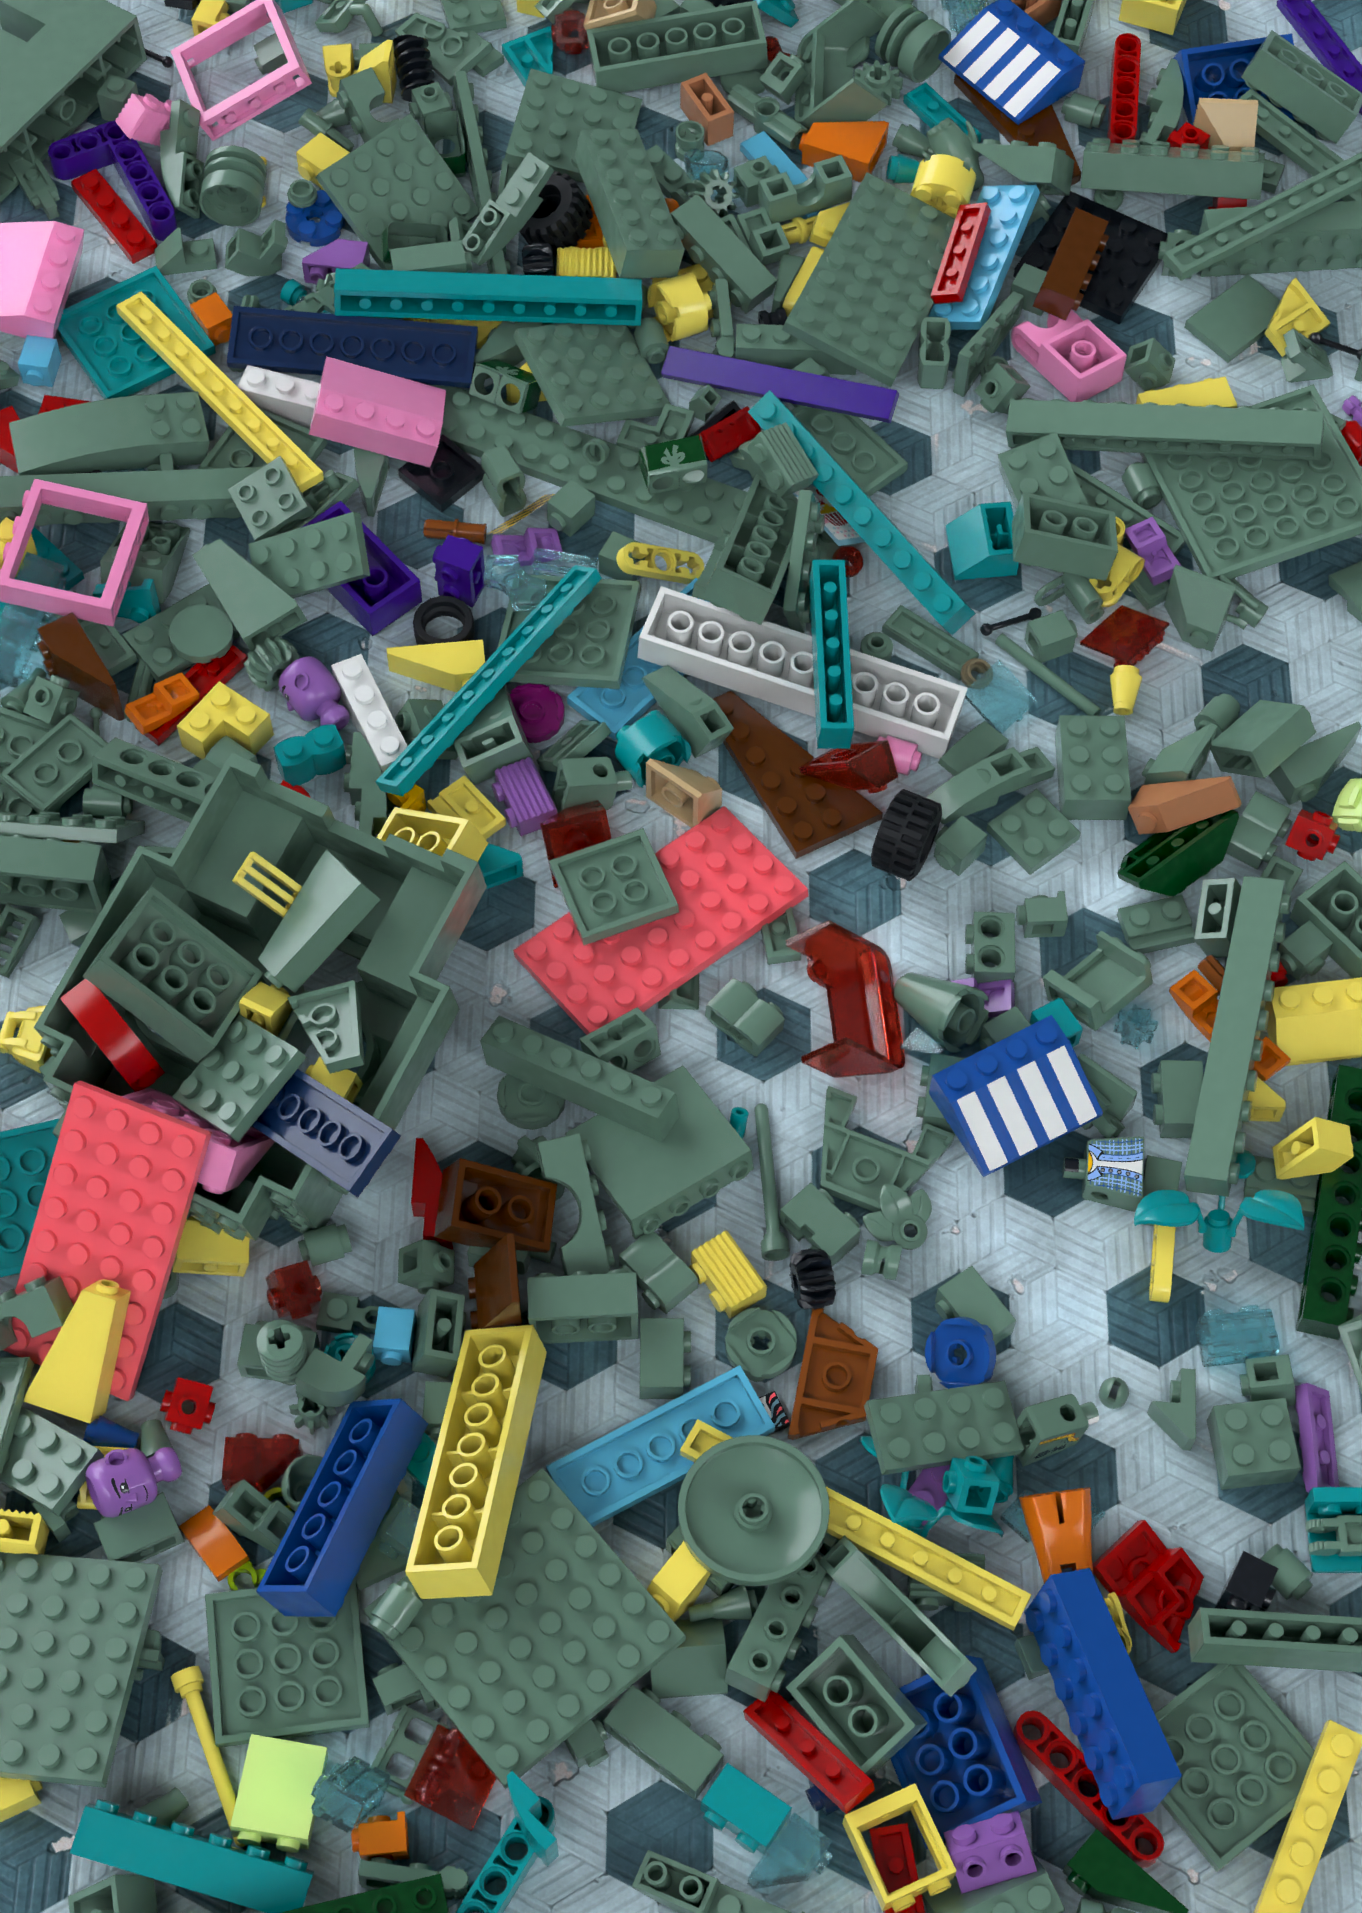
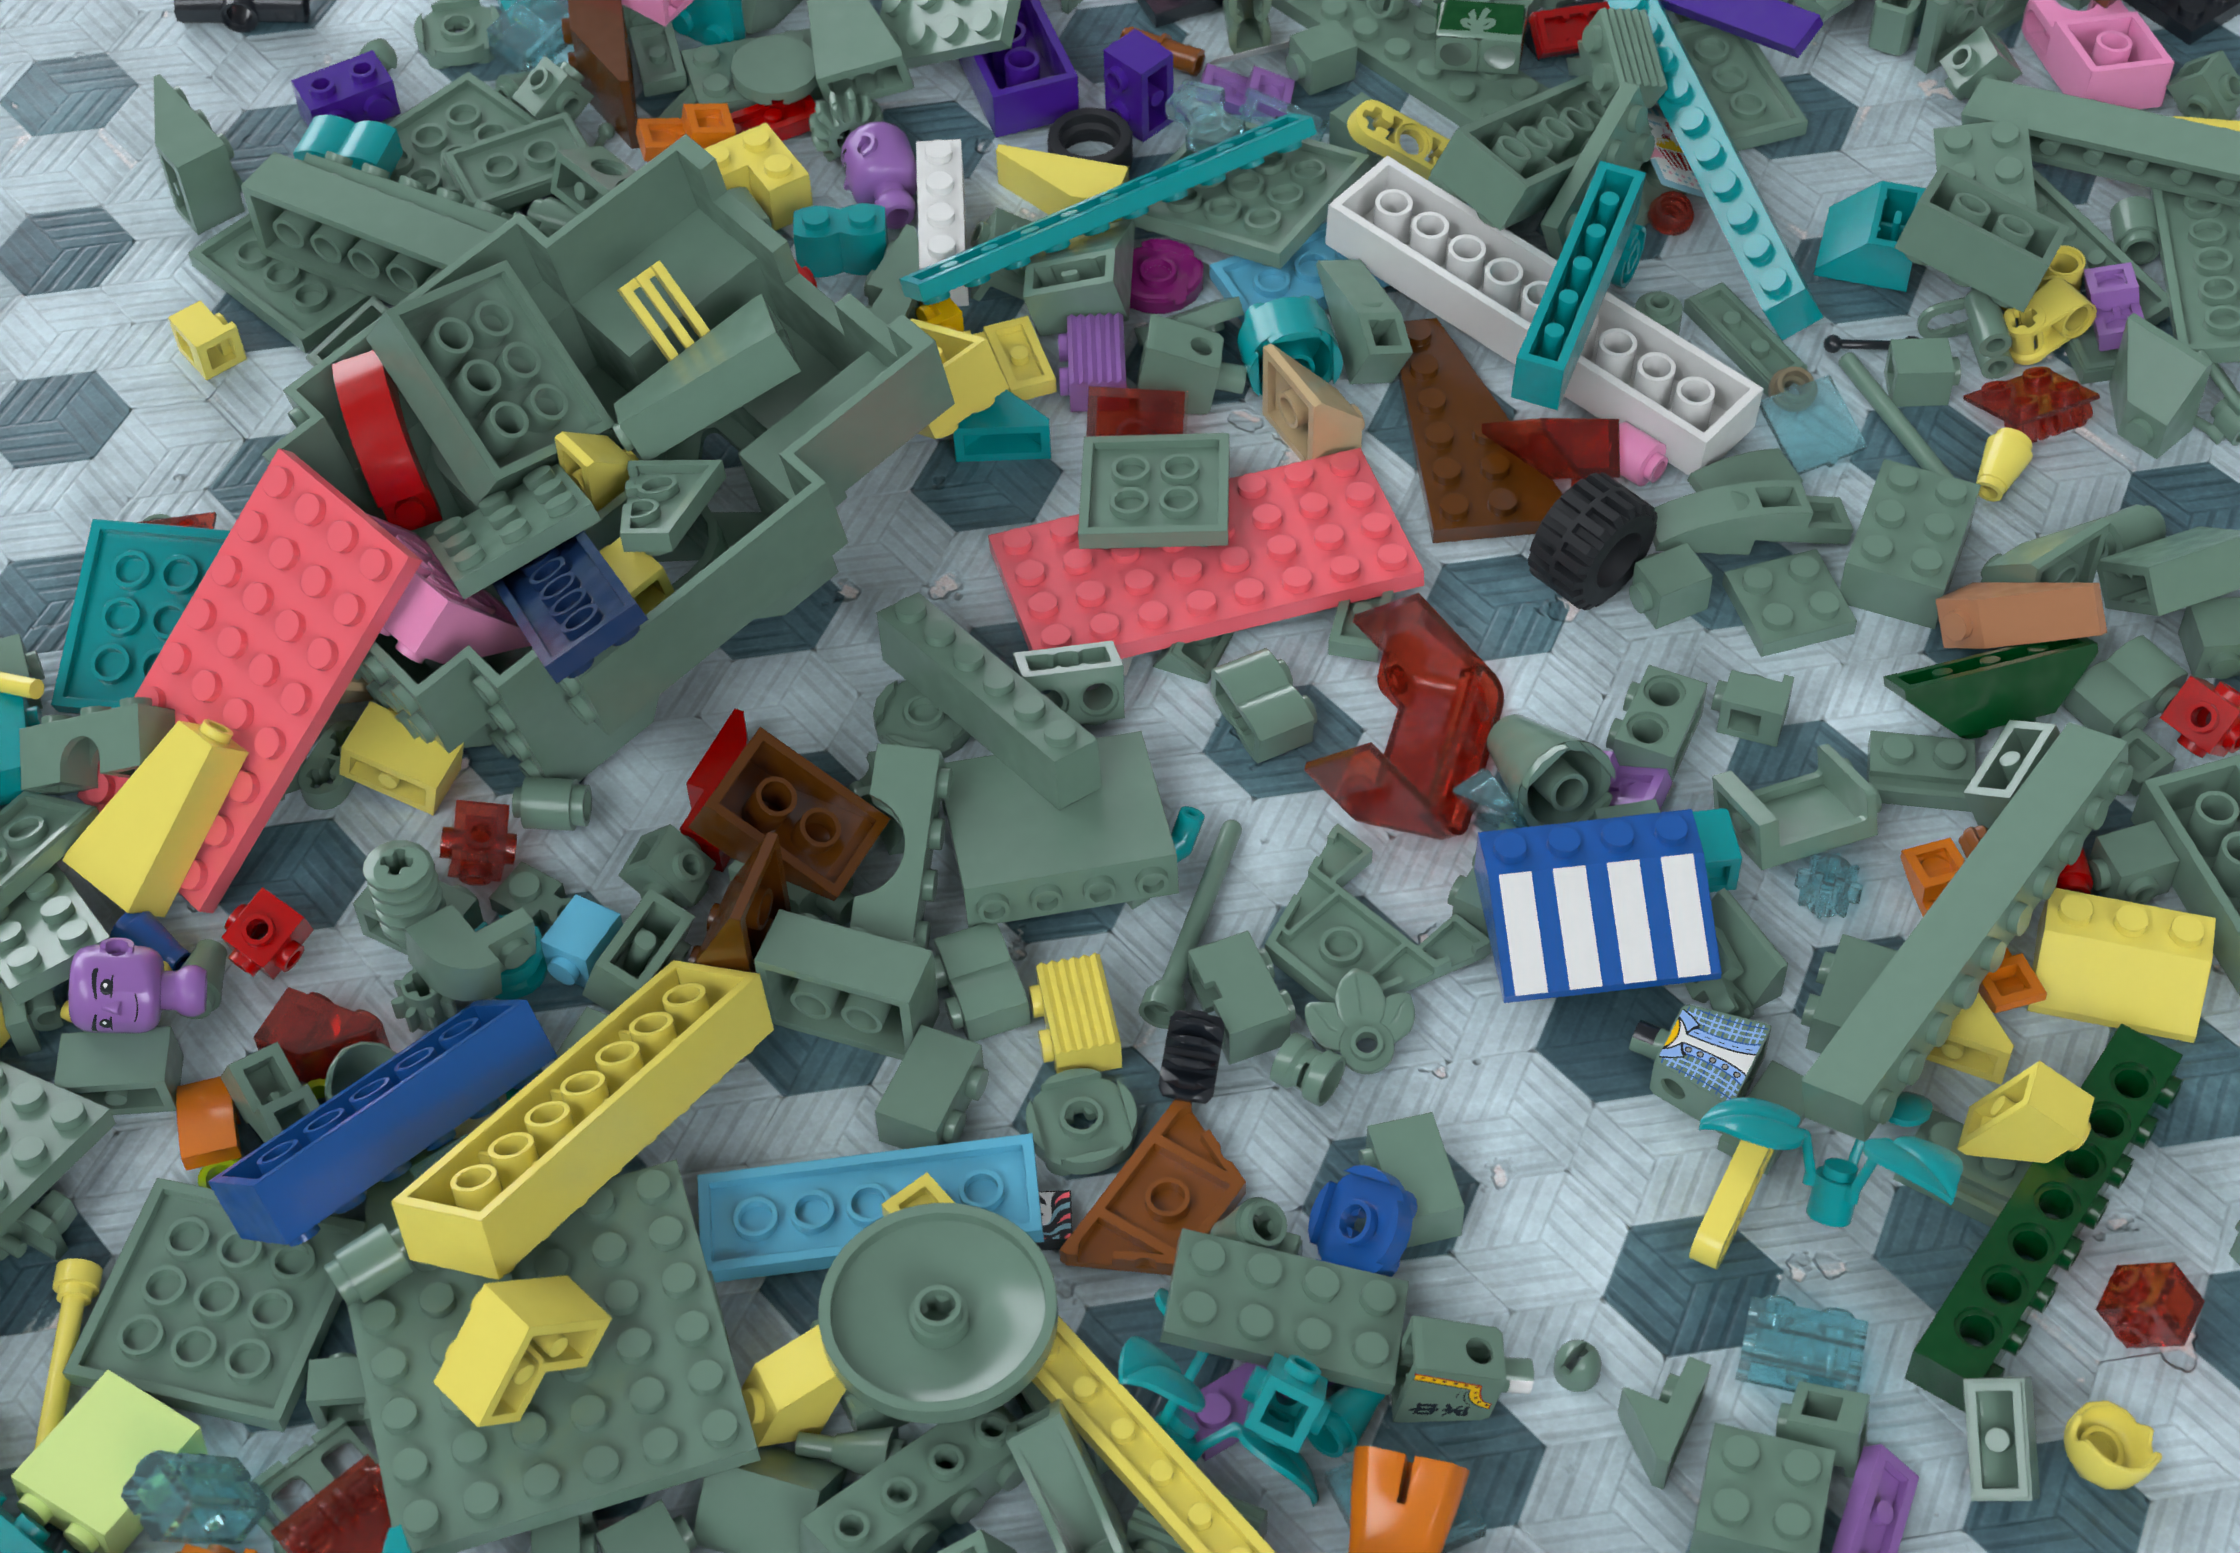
camera: 25 degrees right, 10 degrees down
none -> light yellow brick [433,1275,612,1427]
none -> sand green cone [1211,1197,1287,1250]

